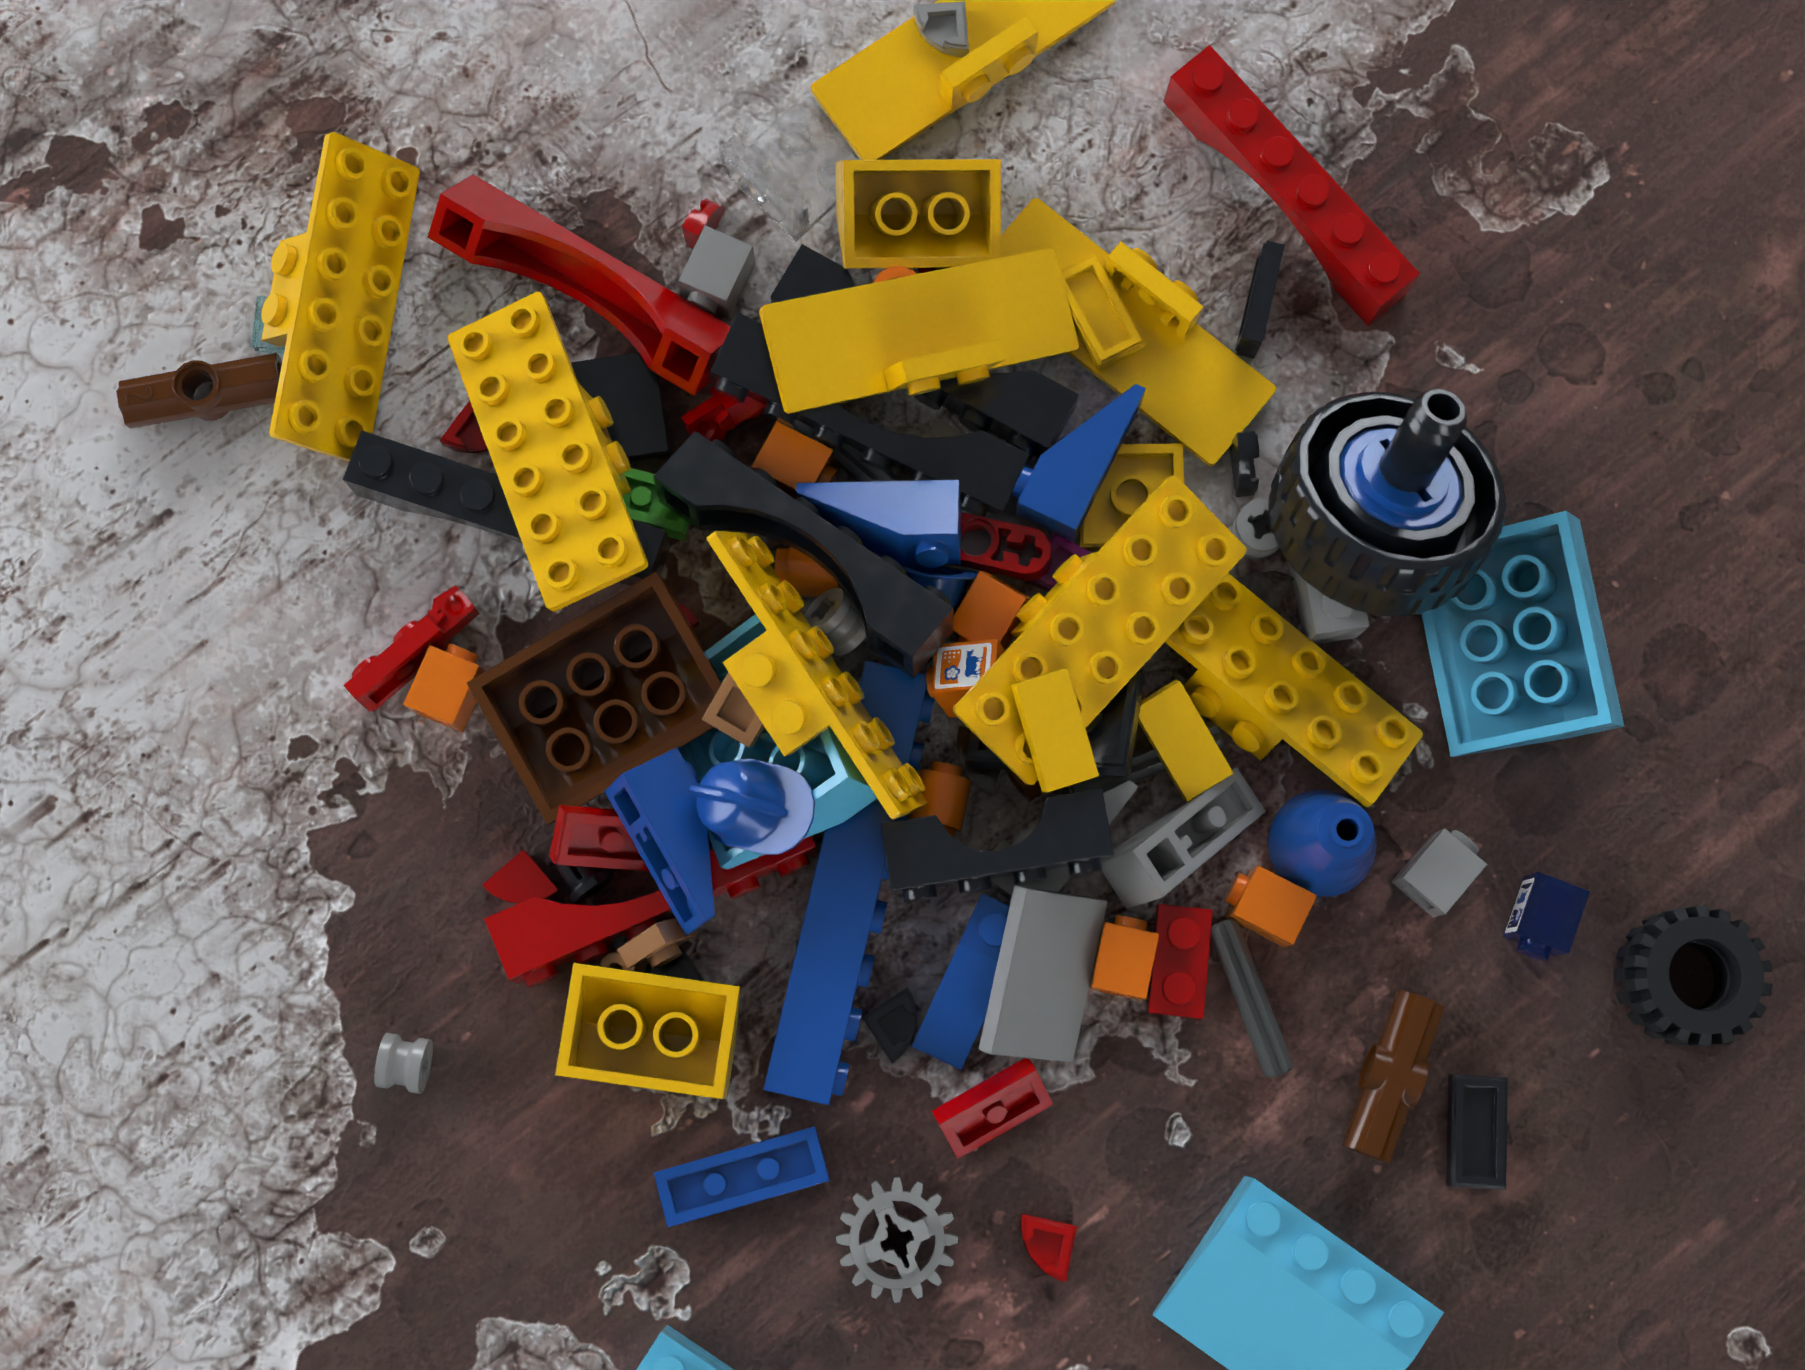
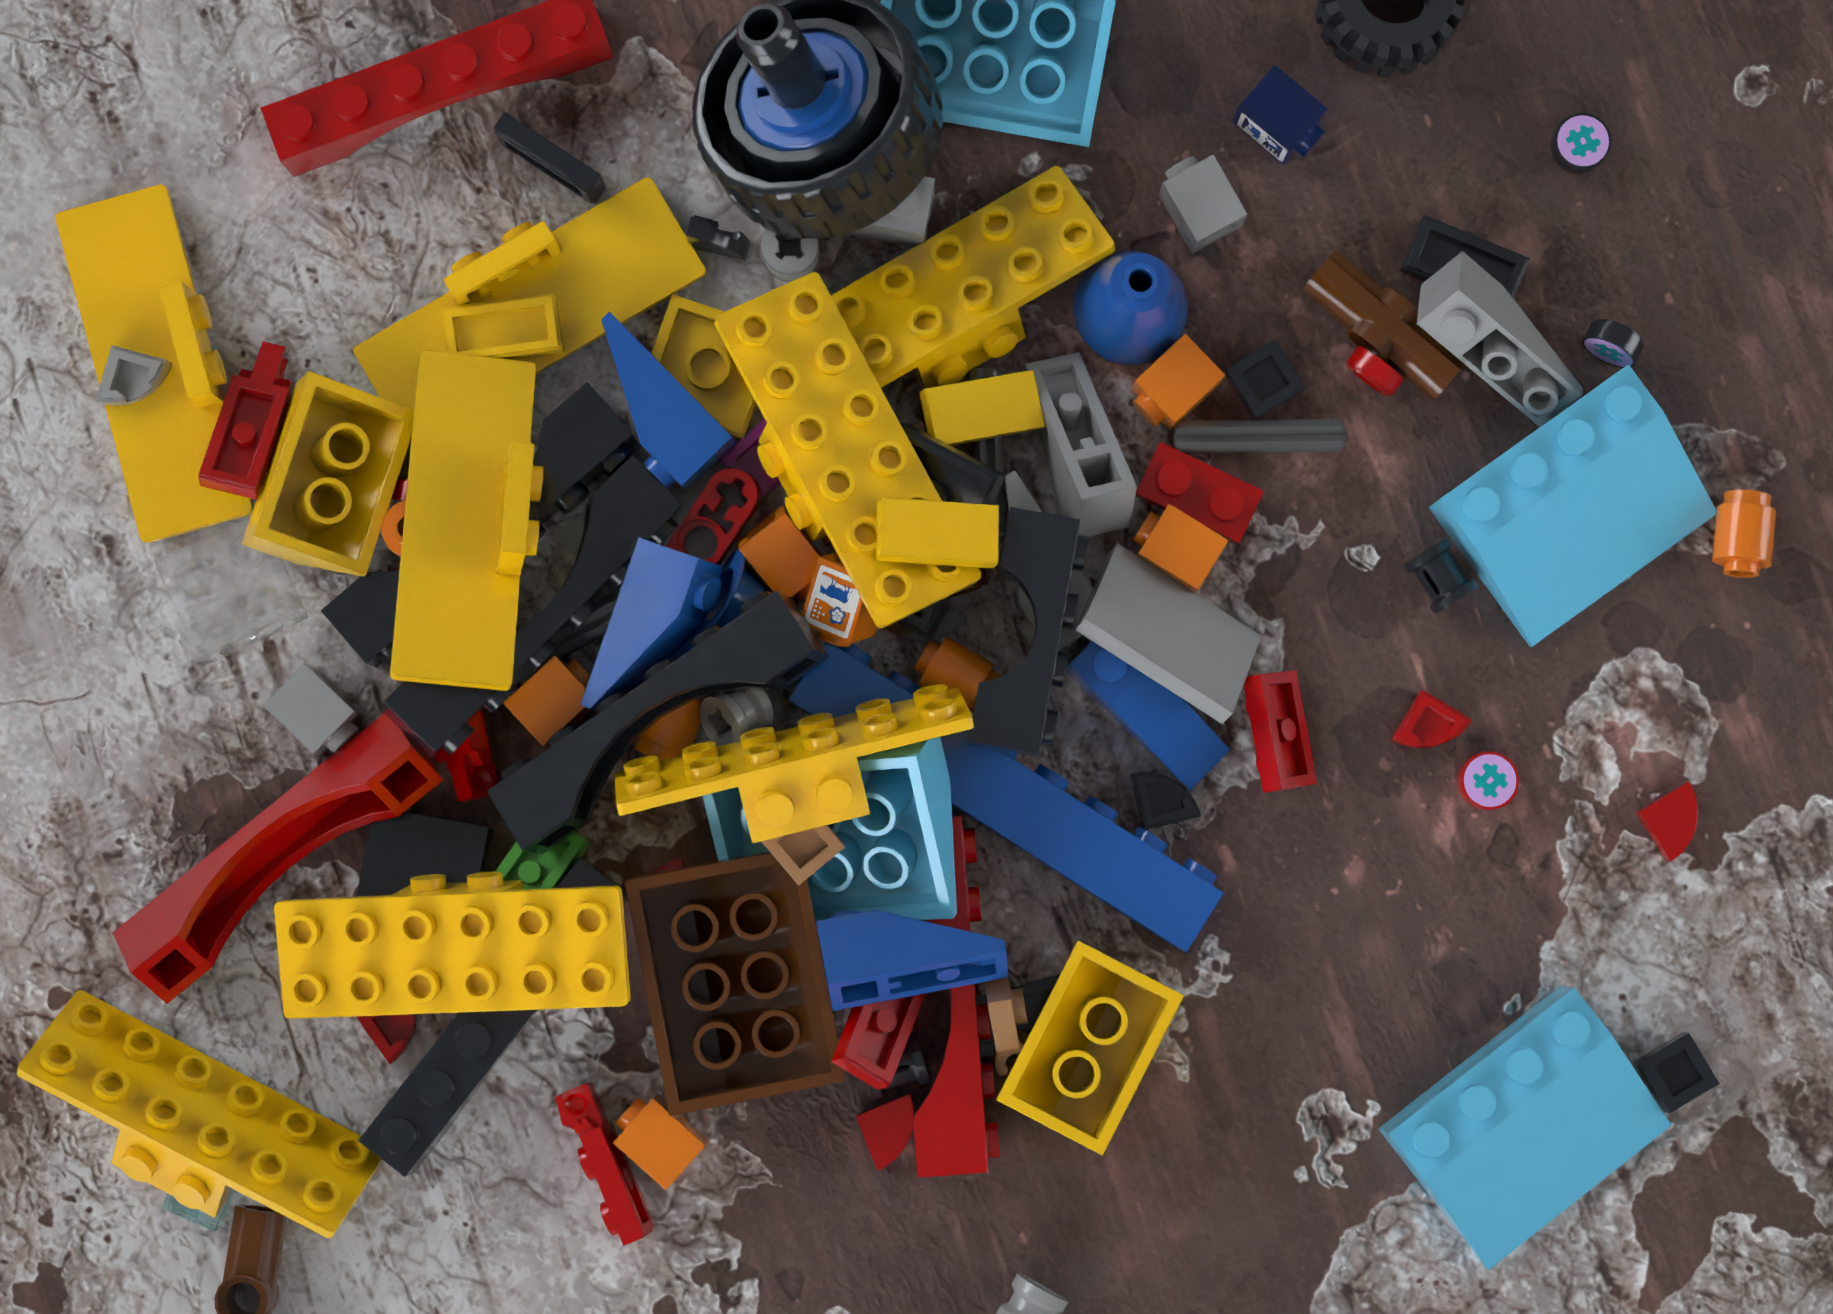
camera: 70 degrees left, 5 degrees up
blue plate [654,1126,830,1227] -> none
red tile [682,198,726,249] -> none
blue piece [689,759,815,855] -> none
light grey gear [836,1177,958,1303] -> none
none -> red hinge [198,341,293,500]
none -> black plate [1224,339,1306,420]
none -> red tile [1346,346,1404,397]
none -> black bush [1403,538,1478,614]
none -> light grey slope [1417,251,1583,427]
none -> tile [1457,752,1519,810]
none -> tile [1550,113,1612,174]
none -> black tile [1582,319,1644,368]

